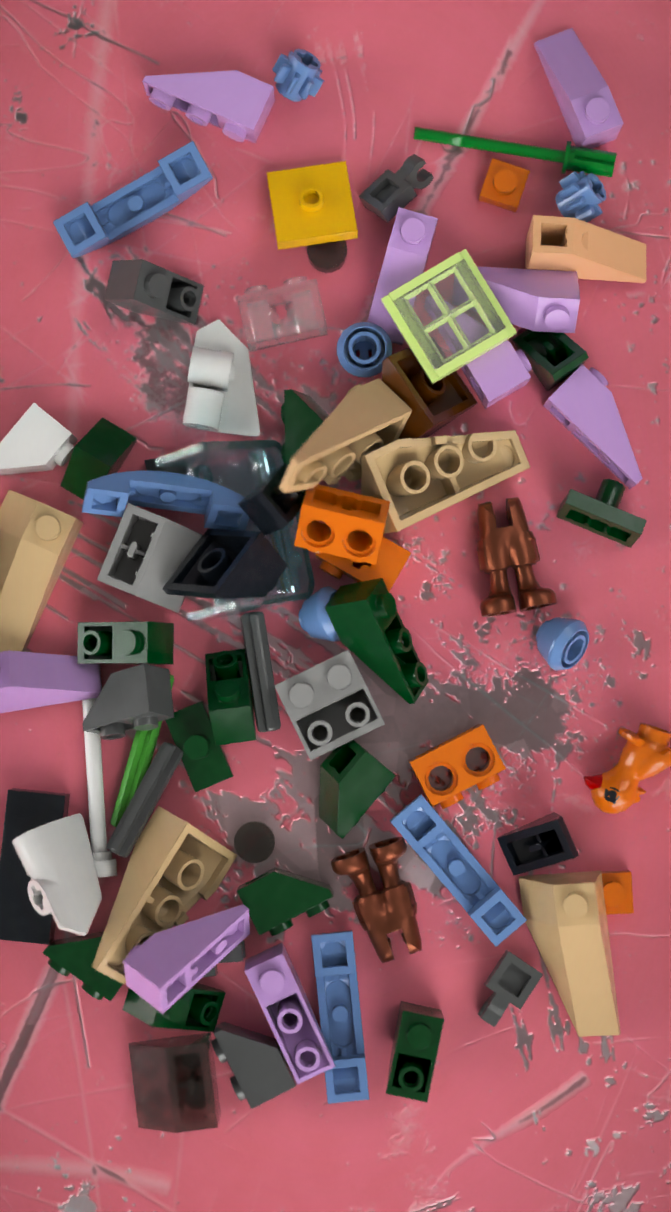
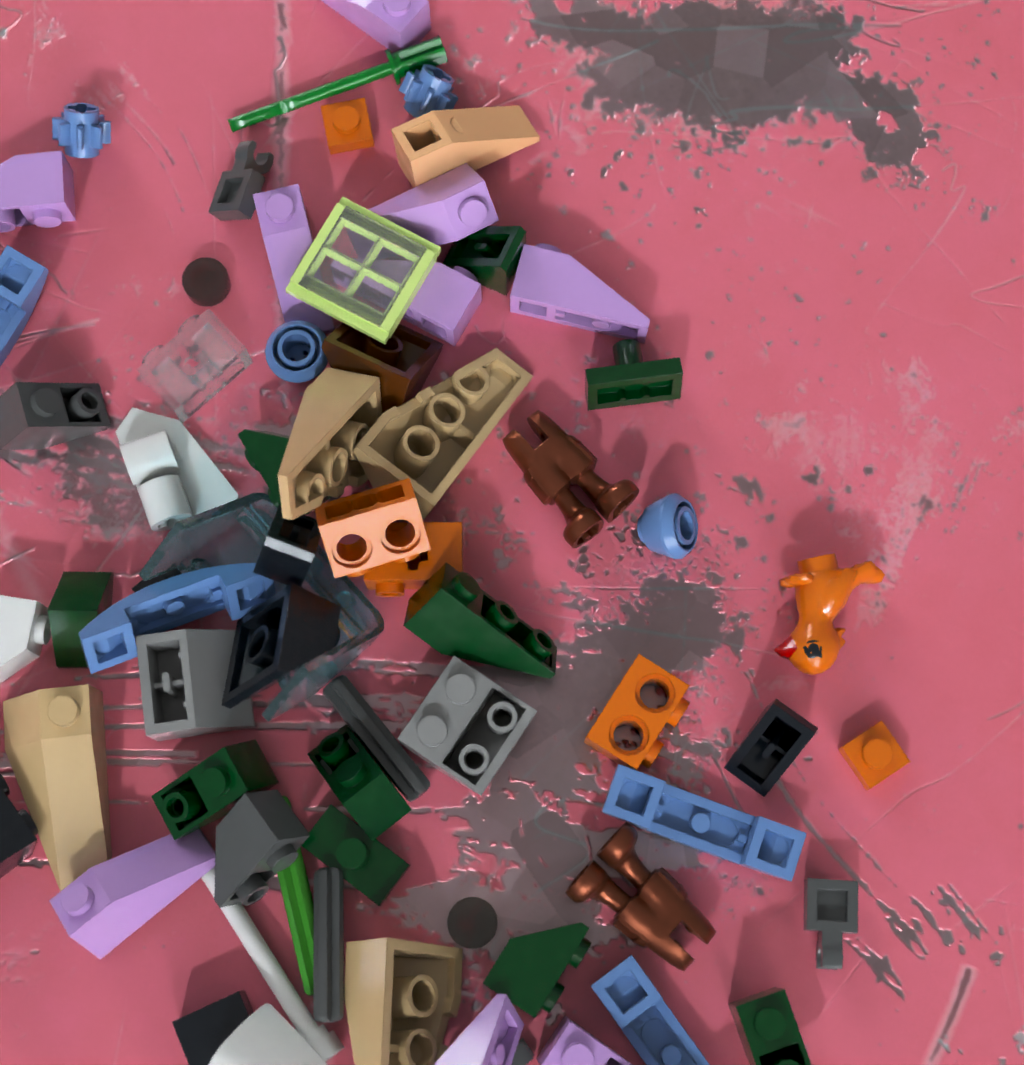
camera: 30 degrees left, 10 degrees down
yellow plate [267,161,358,250] -> none
medium blue cone [299,586,340,642] -> none
dark green slope [319,740,396,839] -> none
tan wedge [519,871,621,1037] -> none

